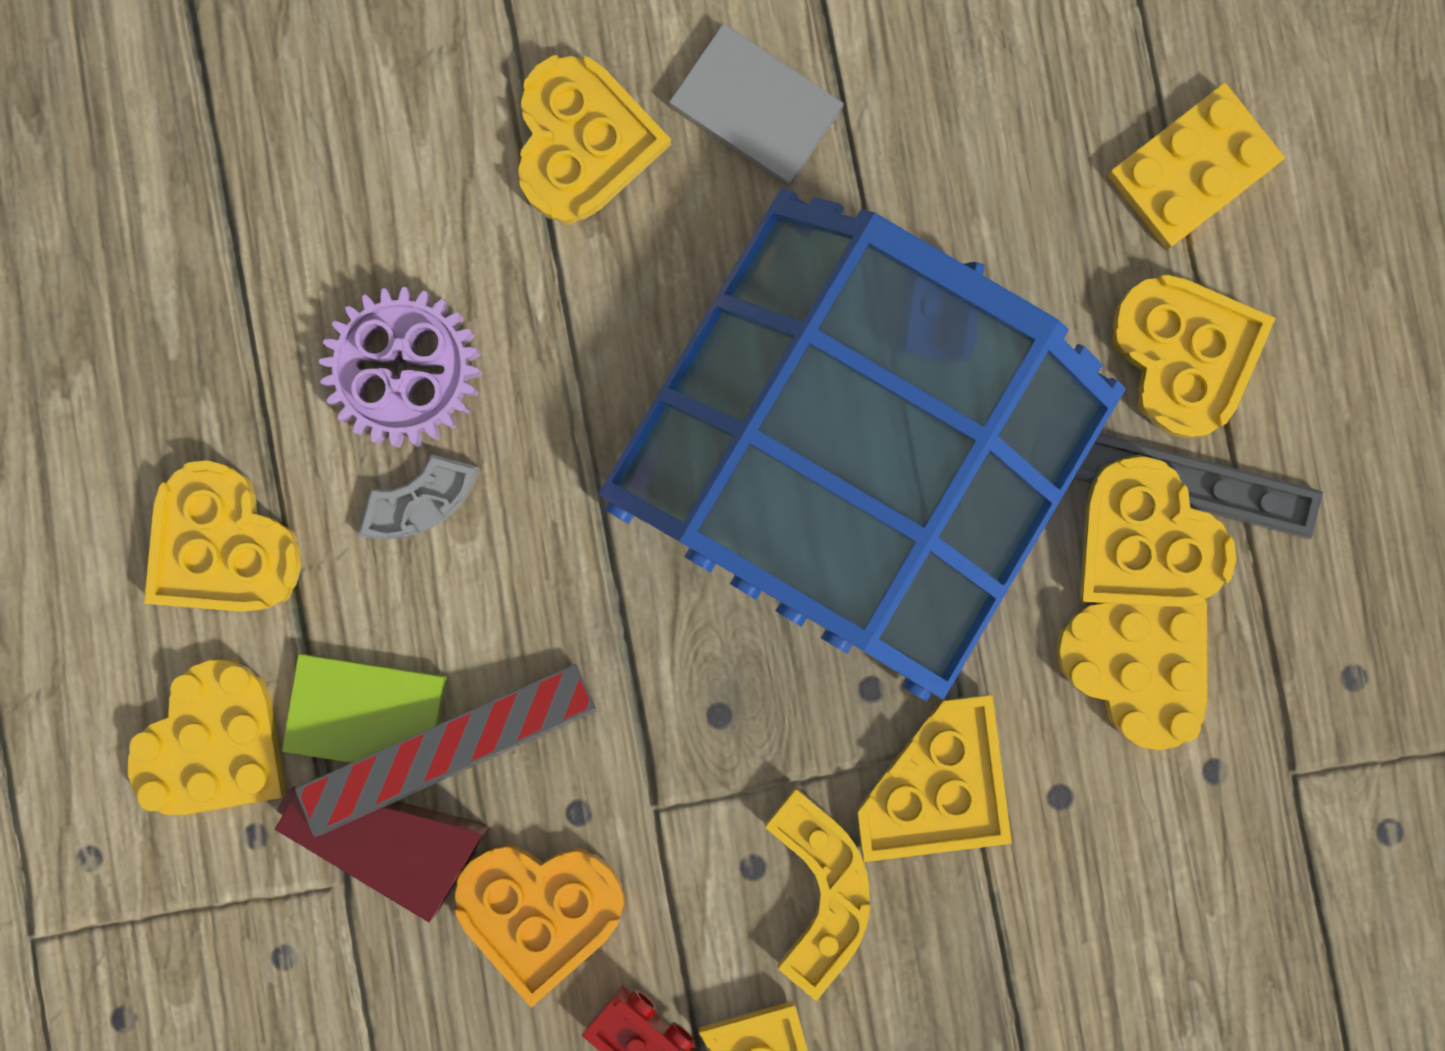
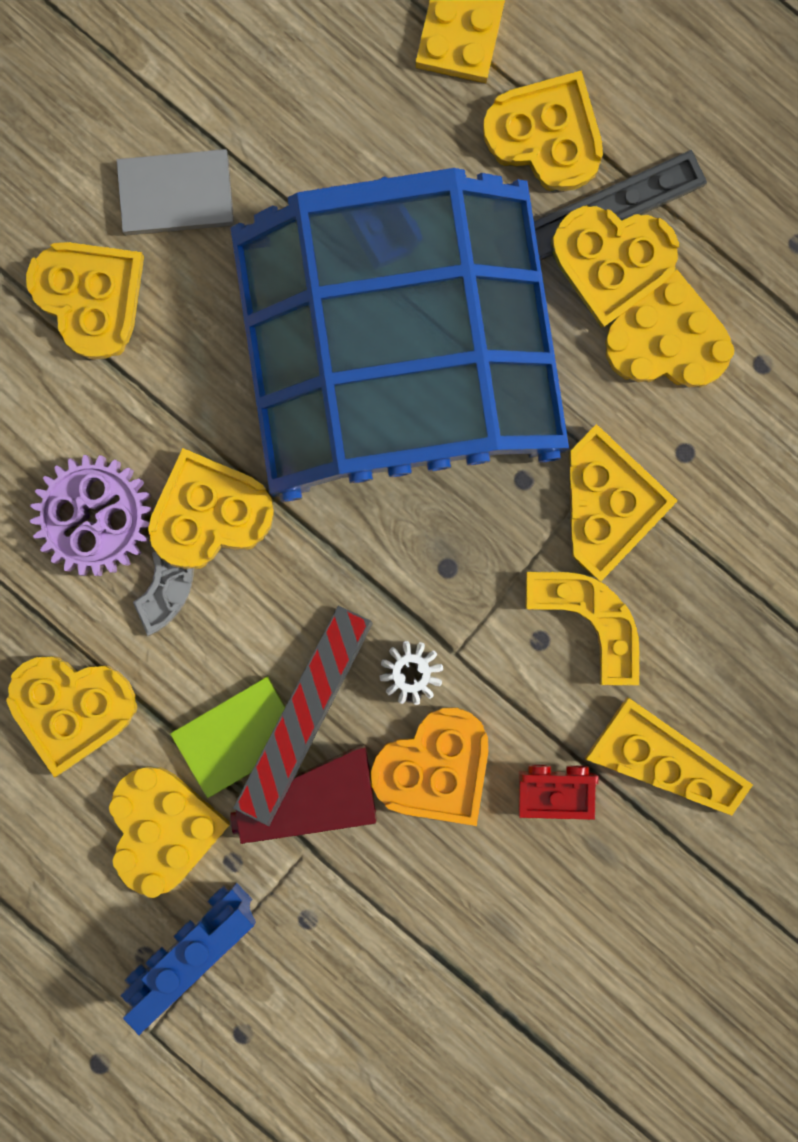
camera: 35 degrees left, 0 degrees up
none -> blue bracket [120,883,256,1035]
none -> yellow plate [148,448,274,569]
none -> white gear [380,641,443,705]

